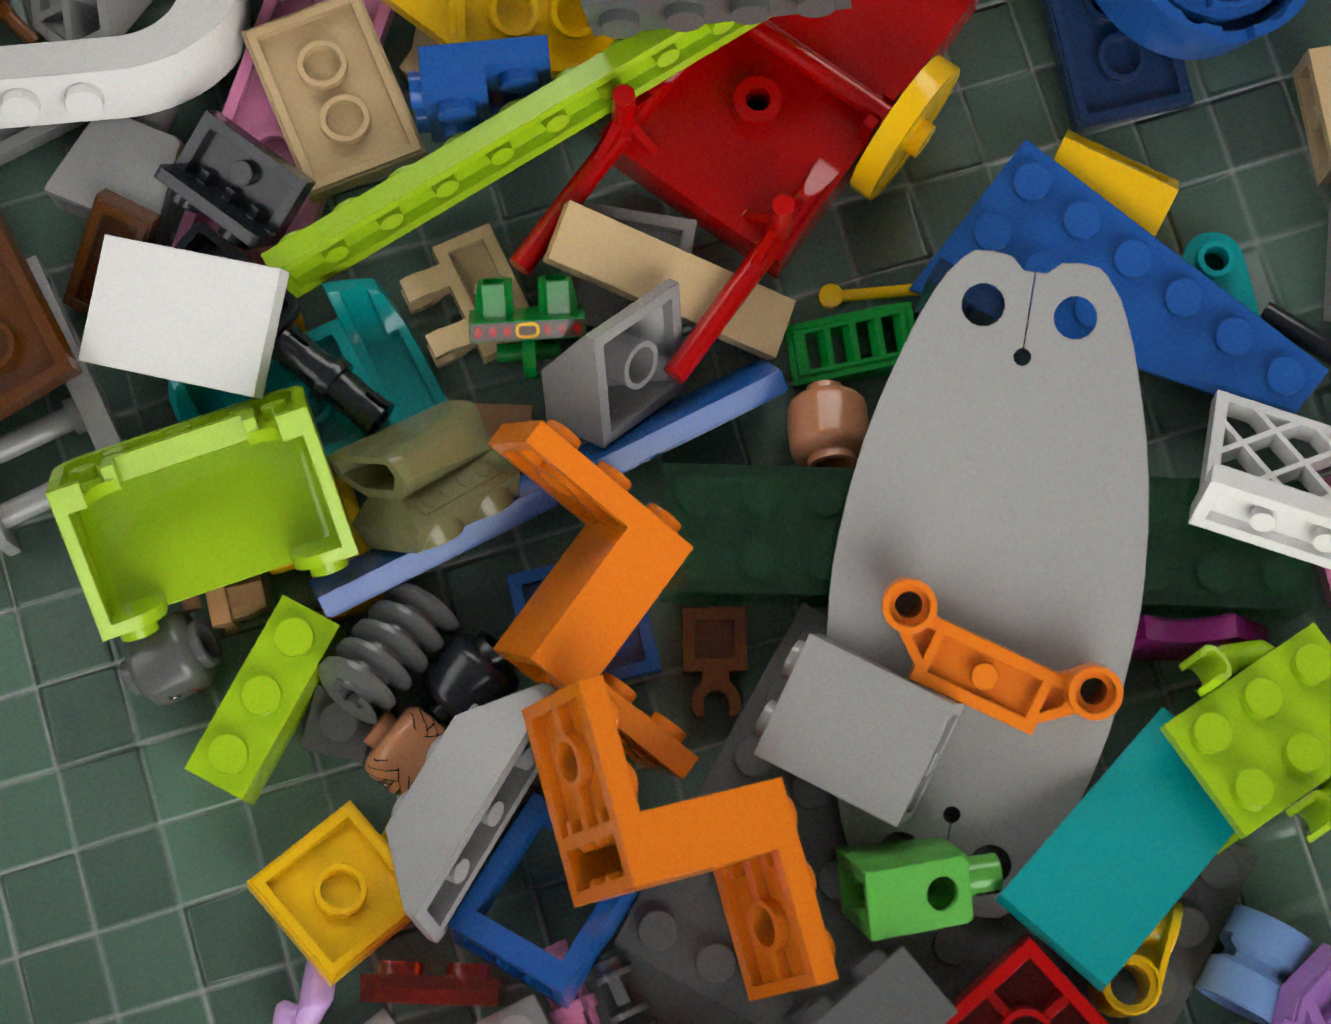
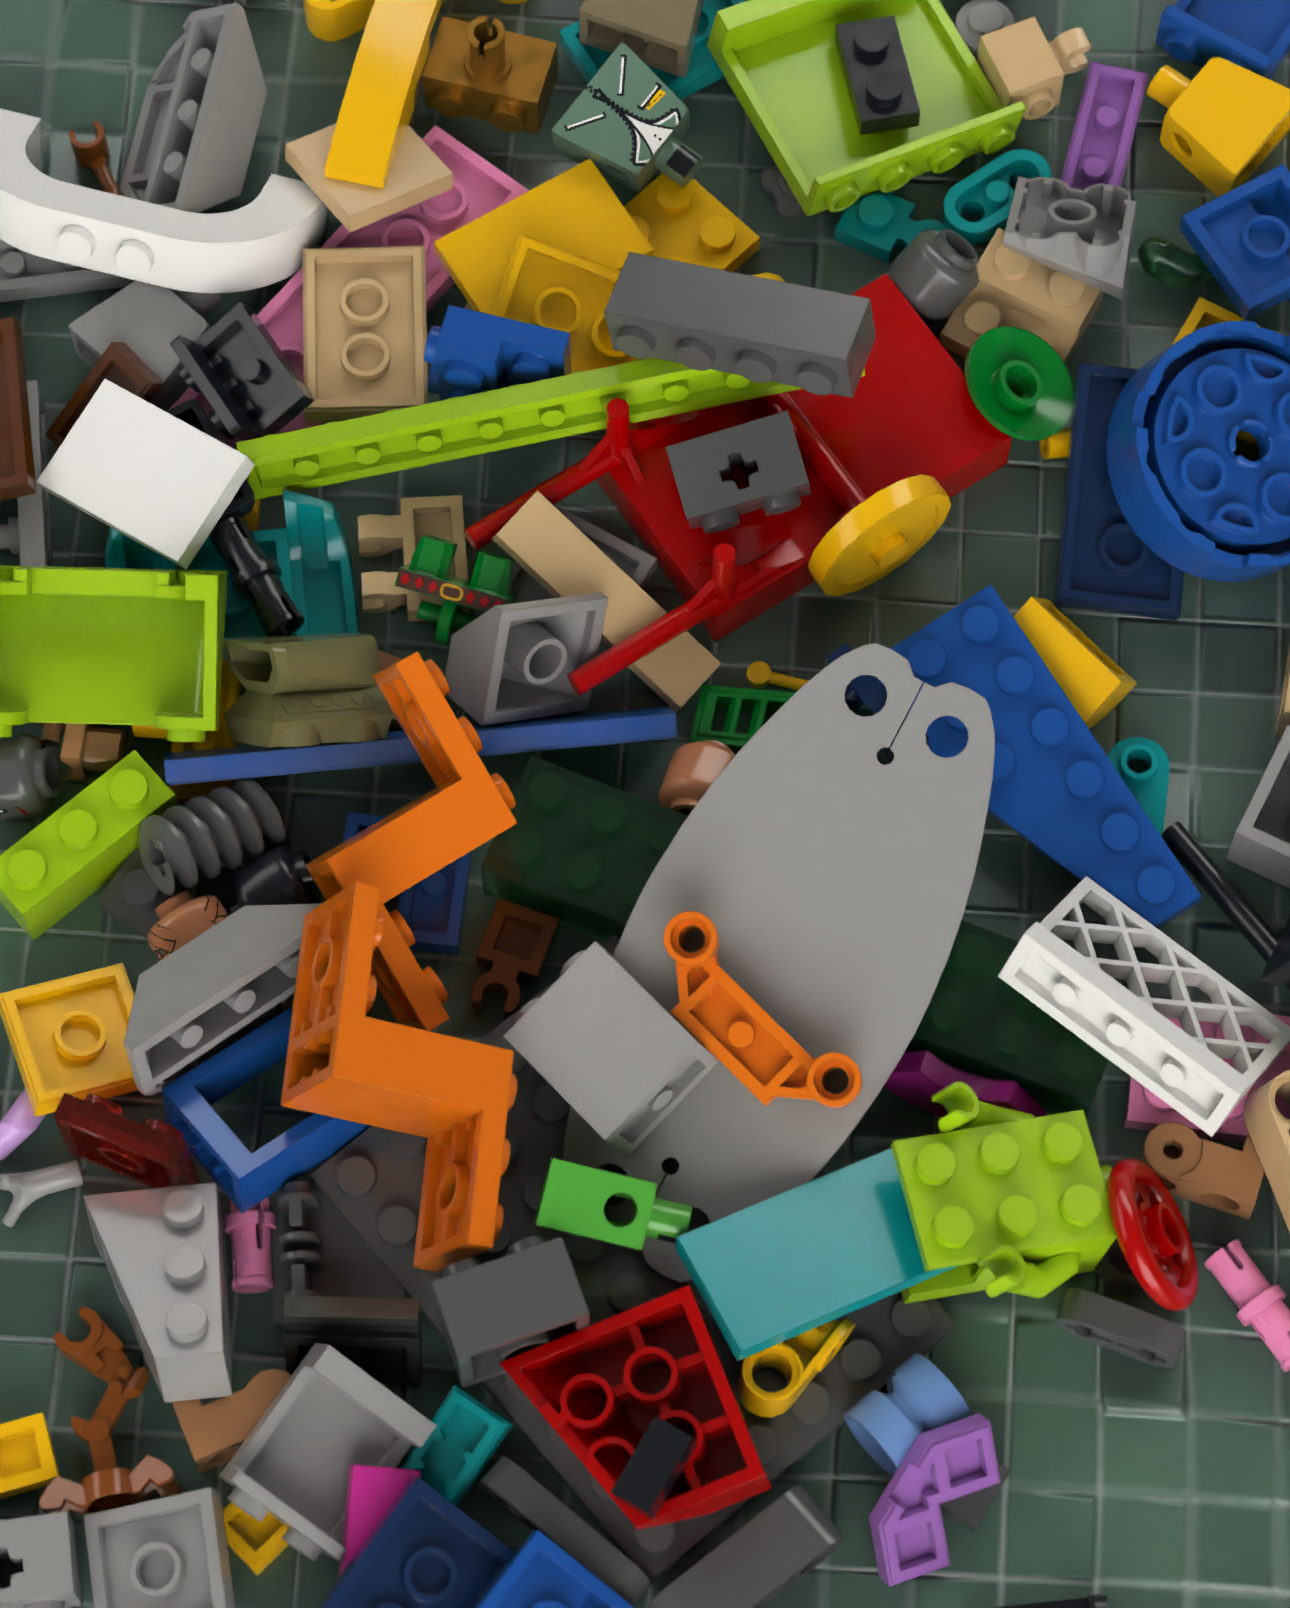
camera: 25 degrees right, 10 degrees down
none -> dark grey brick [666,410,812,534]

